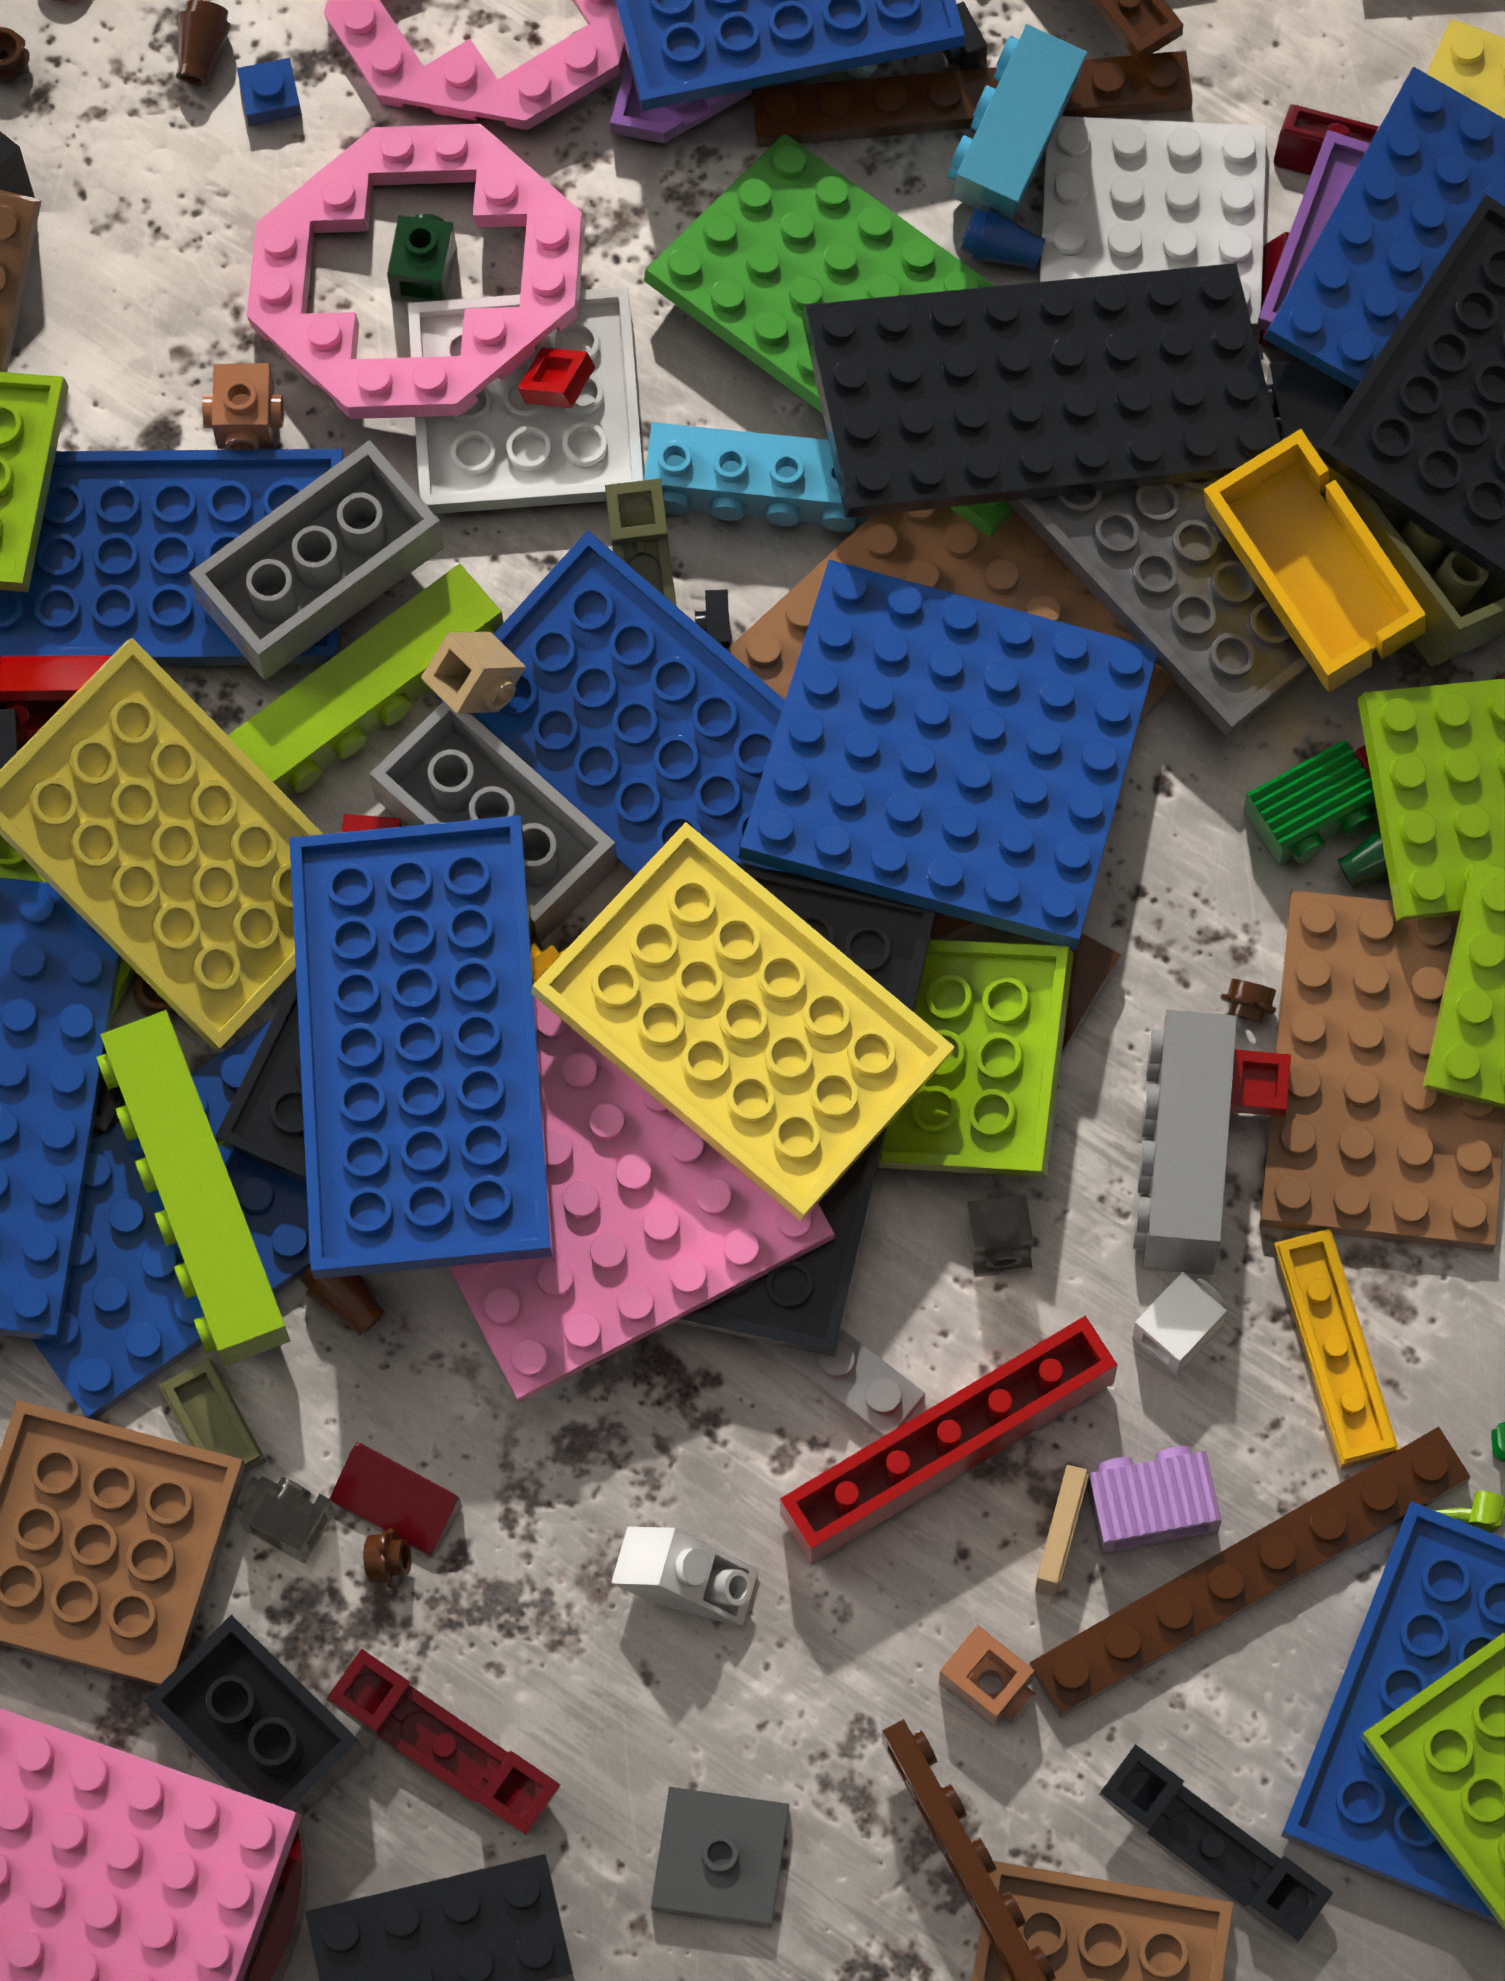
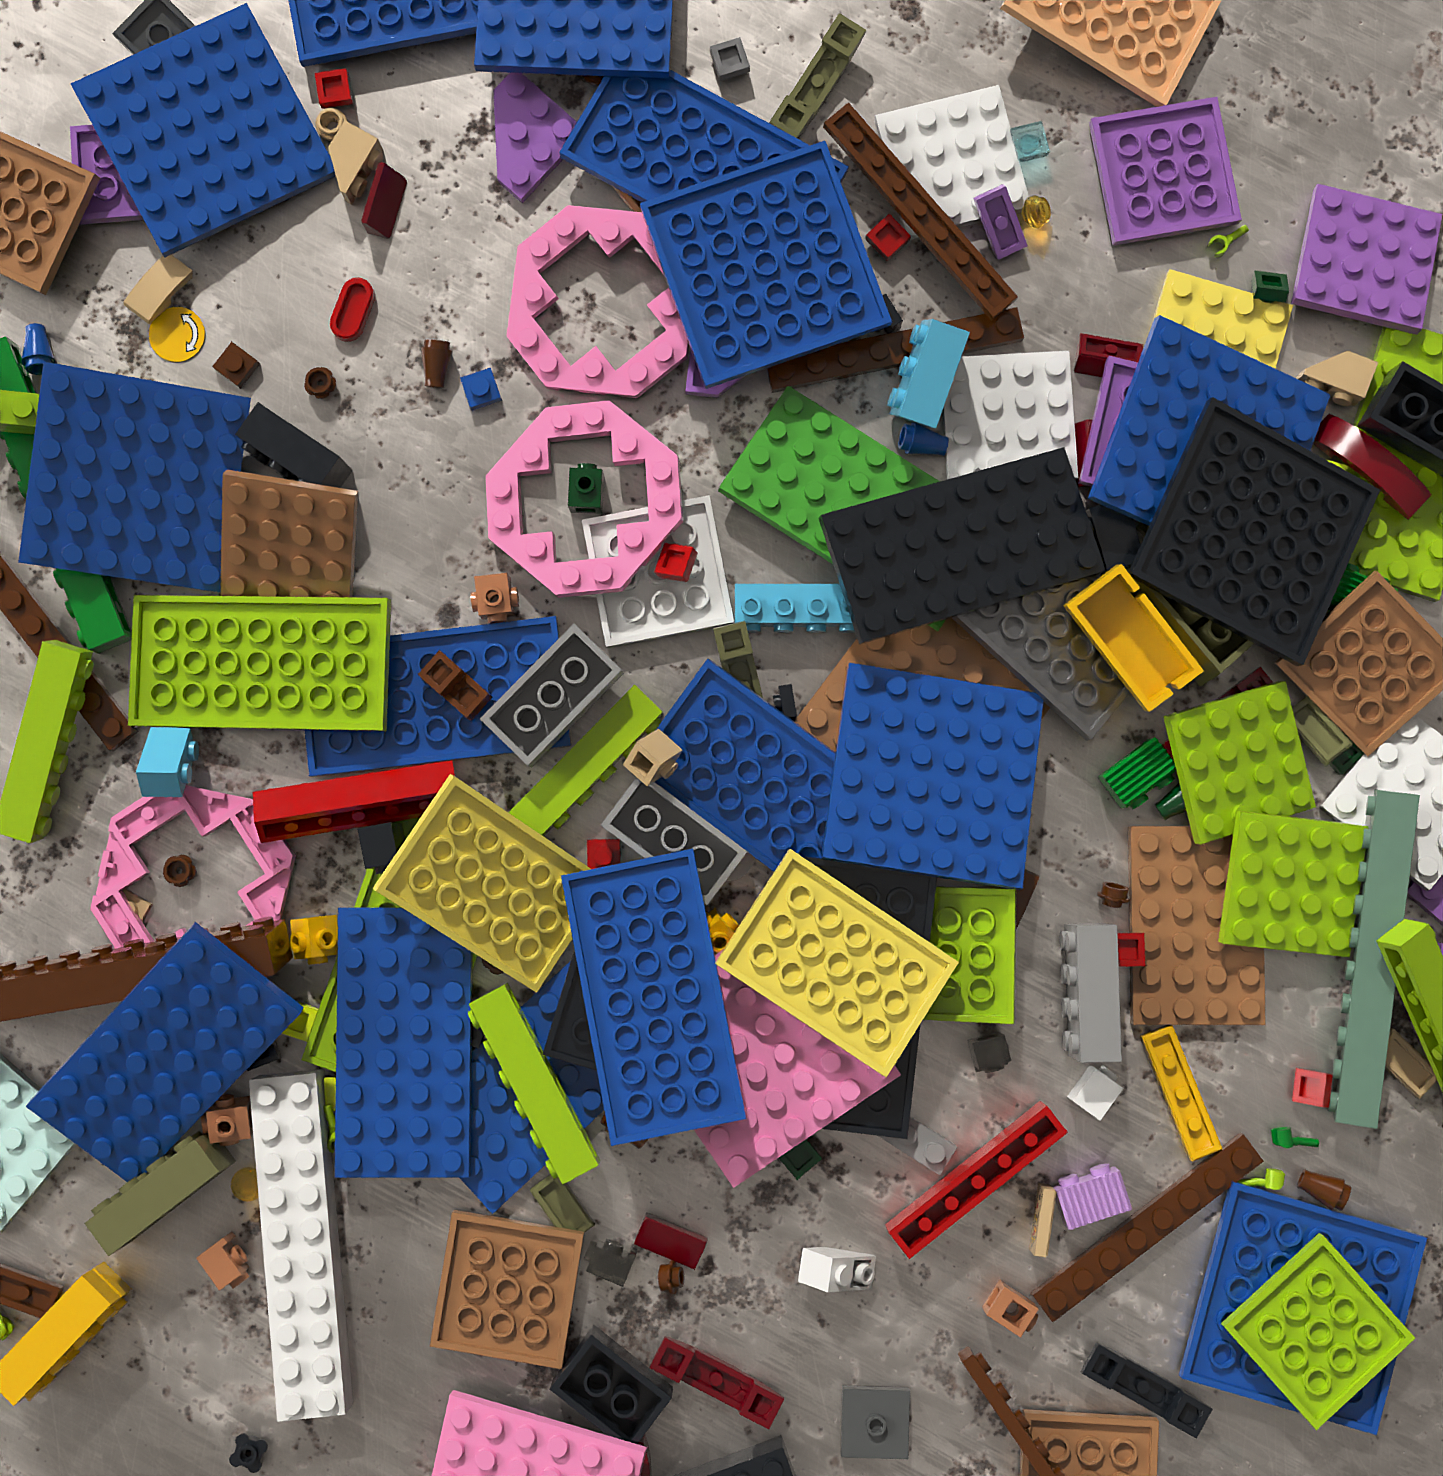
camera: 10 degrees left, 15 degrees up
none -> reddish brown slope [418,650,492,721]
none -> dark green plate [779,1139,822,1180]

